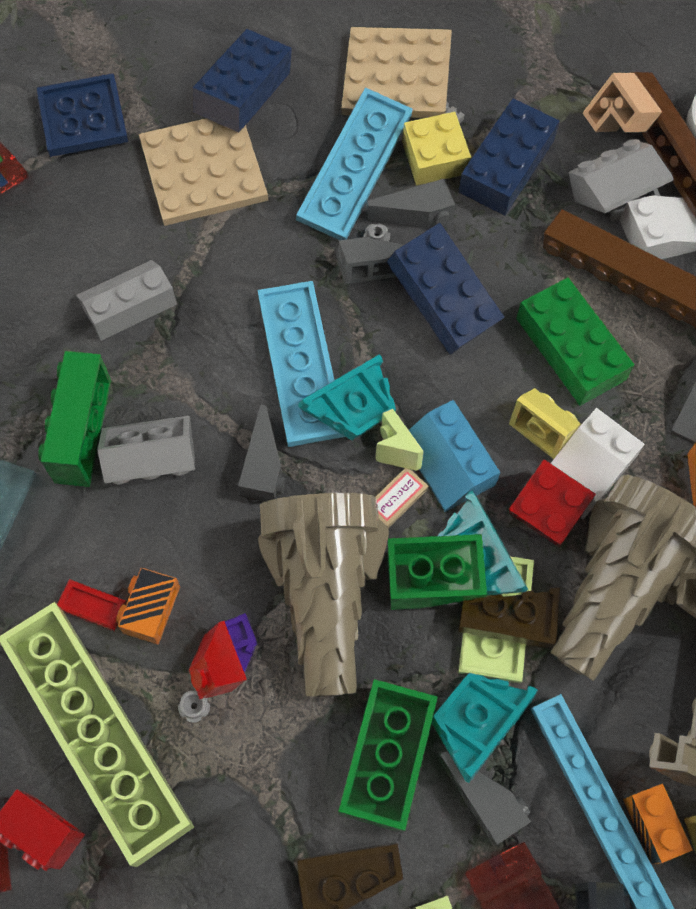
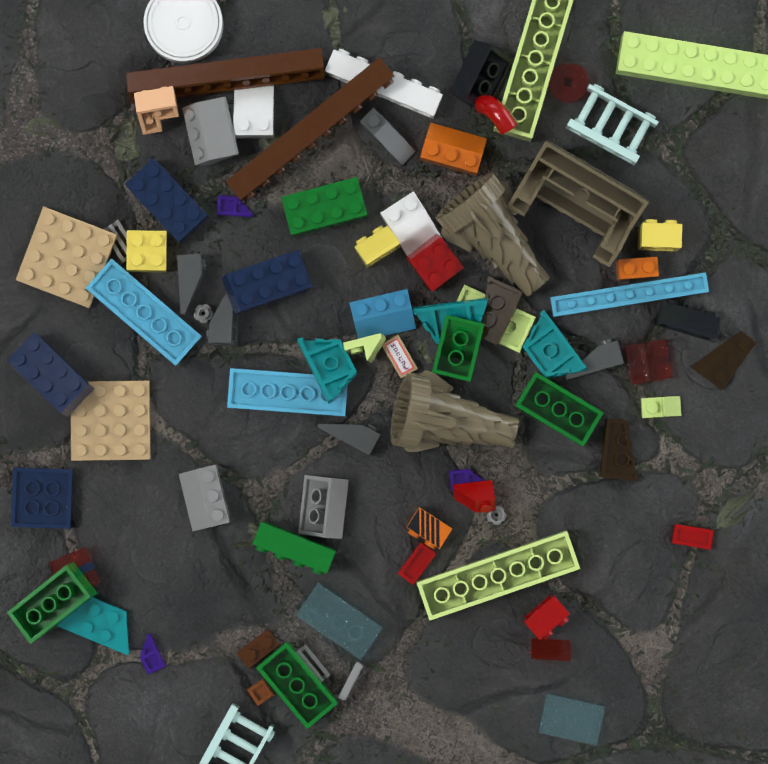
camera: 75 degrees left, 20 degrees up
none -> dark purple tile [217,195,253,218]

